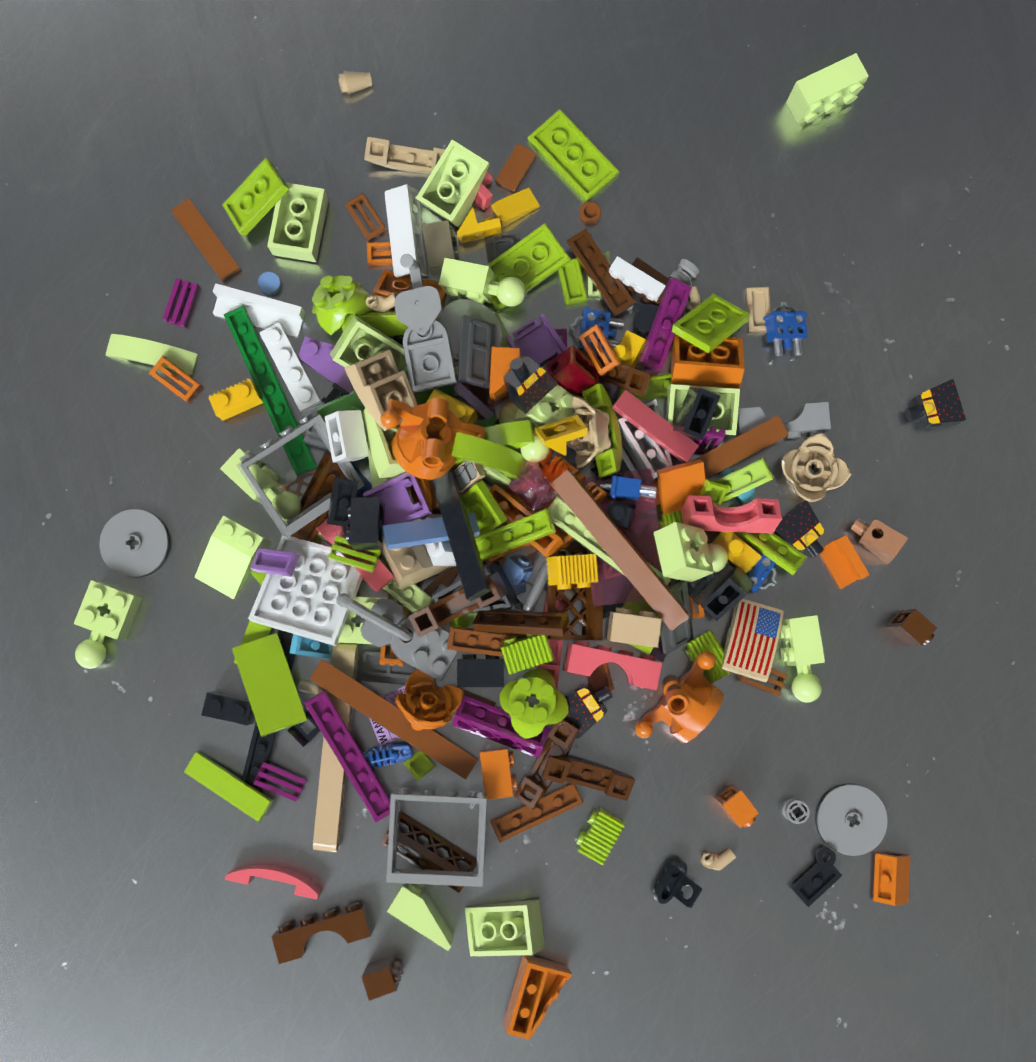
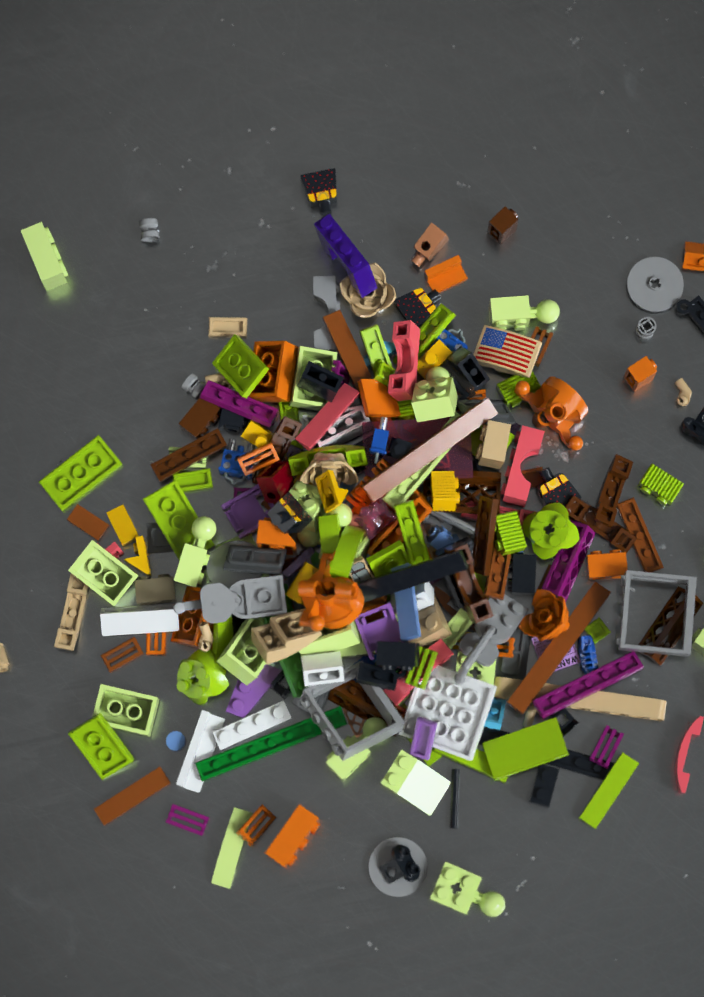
camera: 85 degrees left, 5 degrees down
yellow brick [208,378,263,421] -> none
dark orange tile [579,201,601,225] -> none
white piece [609,256,665,302] -> none
blue piece [763,302,808,356] -> none
none -> light grey wheel [139,218,160,242]
none -> orange brick [265,804,320,868]
none -> dark purple arch [314,214,378,298]
none -> black bracket [380,844,420,884]
none -> black bar [450,769,460,829]

